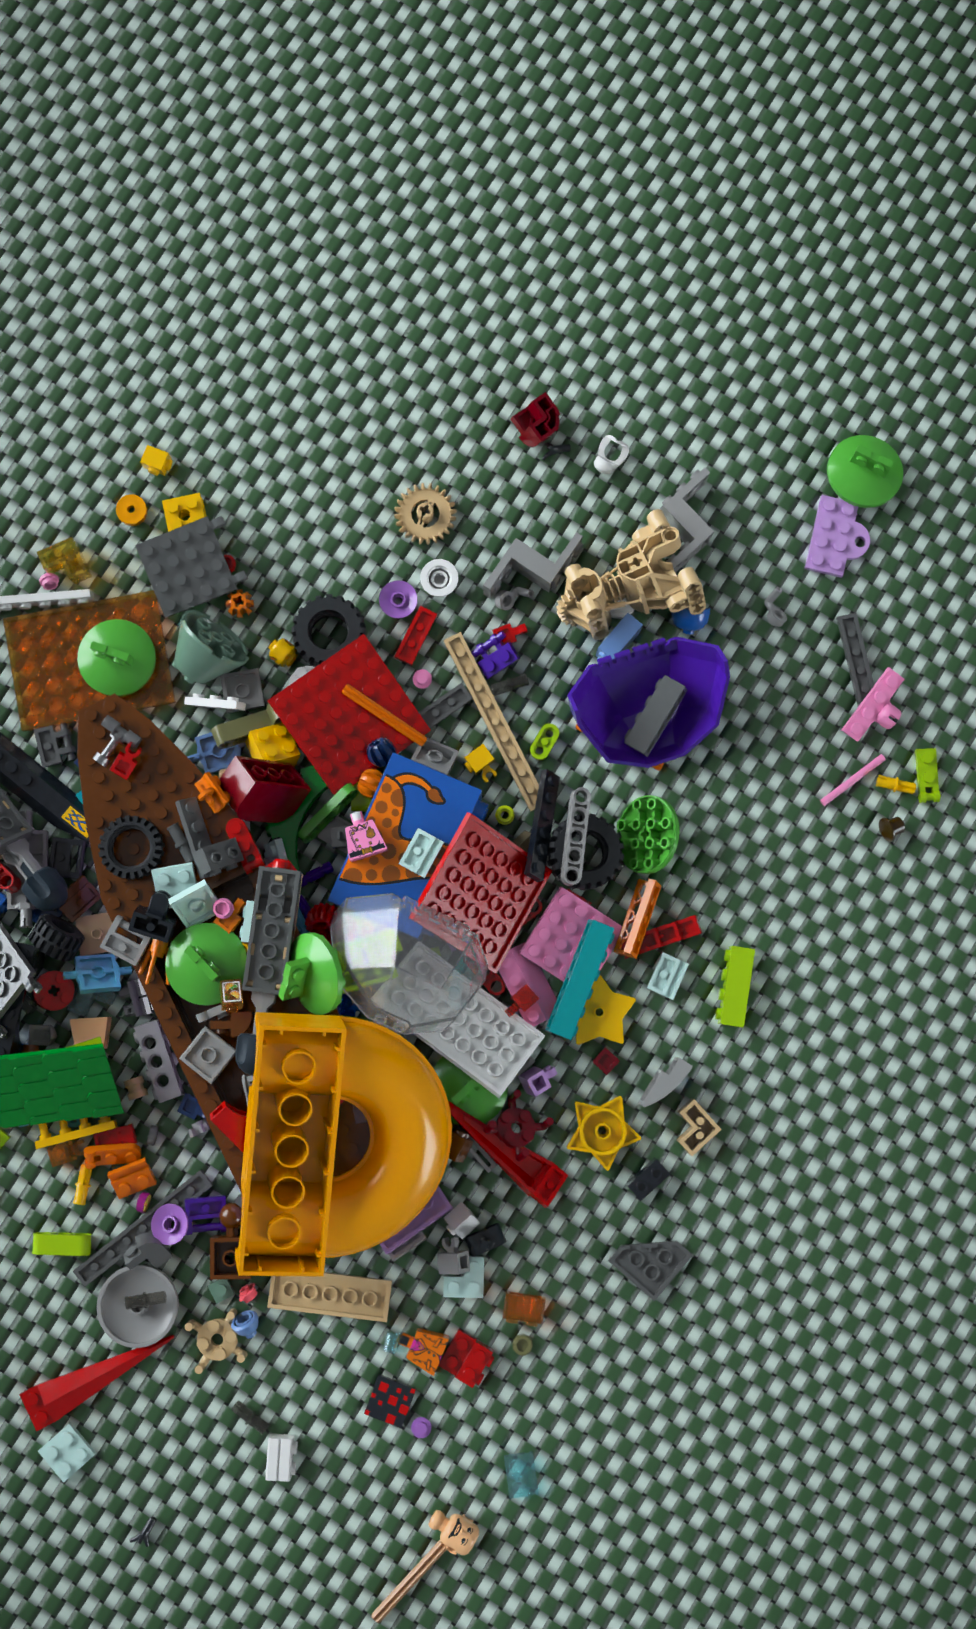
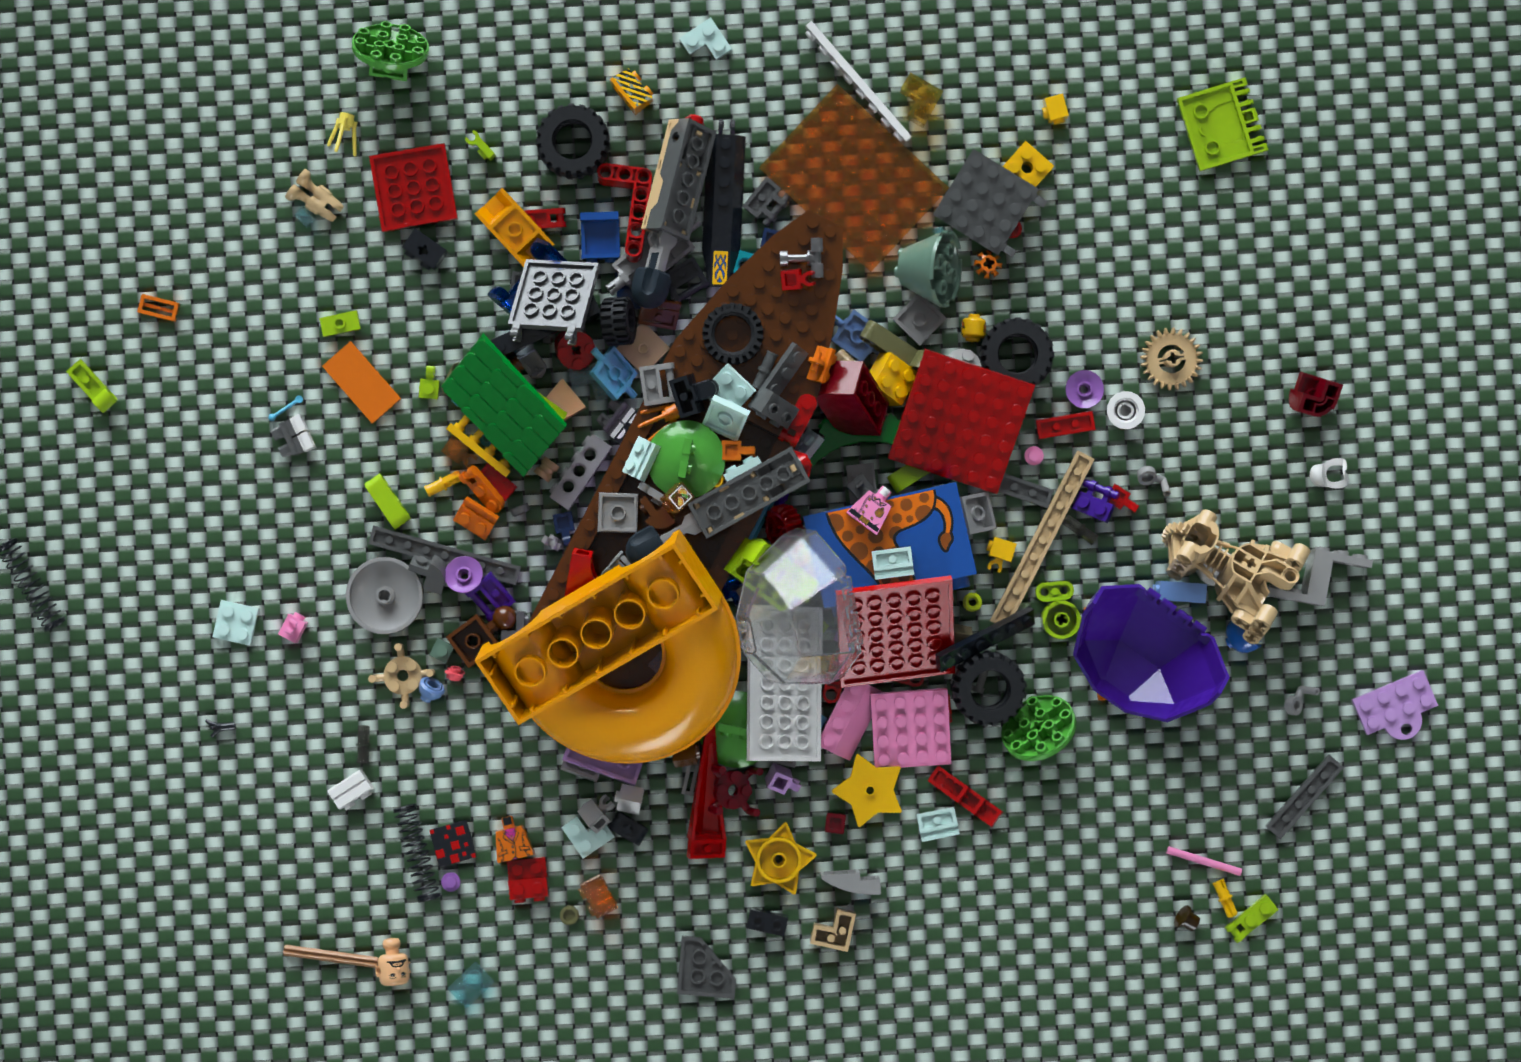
camera: 55 degrees right, 5 degrees up
red plate [19,1335,175,1432] -> none
bright pink plate [39,573,59,590] -> none
bright green bracket [77,619,156,696] -> none
light orange piece [116,494,148,526] -> none
clear smoke axle [125,1291,167,1310] -> none
magenta tile [136,1192,151,1213] -> none
white plate [184,694,246,711] -> none
bright pink plate [213,898,234,919] -> none
tan plate [267,1272,392,1322] -> none
bright green bracket [278,932,346,1015] -> none
bright green beam [298,783,358,843] -> none
dark purple axle [301,862,334,887] -> none
orange axle [342,684,427,746] -> none
orange piece [357,769,383,799] -> none
dark blue piece [367,738,396,767] -> none
clear light blue hinge [383,1331,400,1354] -> none
light grey bracket [483,532,583,598] -> none
clear red plate [504,984,539,1017] -> none
black bar [542,442,571,461] -> none
teal brick [545,919,615,1040] -> none
light grey beam [561,787,591,886] -> none
orange fence [613,878,662,959] -> none
dark grey brick [624,675,688,757] -> none
lime brick [715,946,755,1028] -> none
bright green bracket [827,435,903,508] -> none
bright pink plate [841,667,905,742] -> none
none -> bright pink brick [278,612,308,643]
none -> black piece [393,803,441,903]
none -> light aqua plate [622,436,661,482]
none -> lime brick [1041,601,1081,639]
none -> lime hinge [1176,77,1269,172]

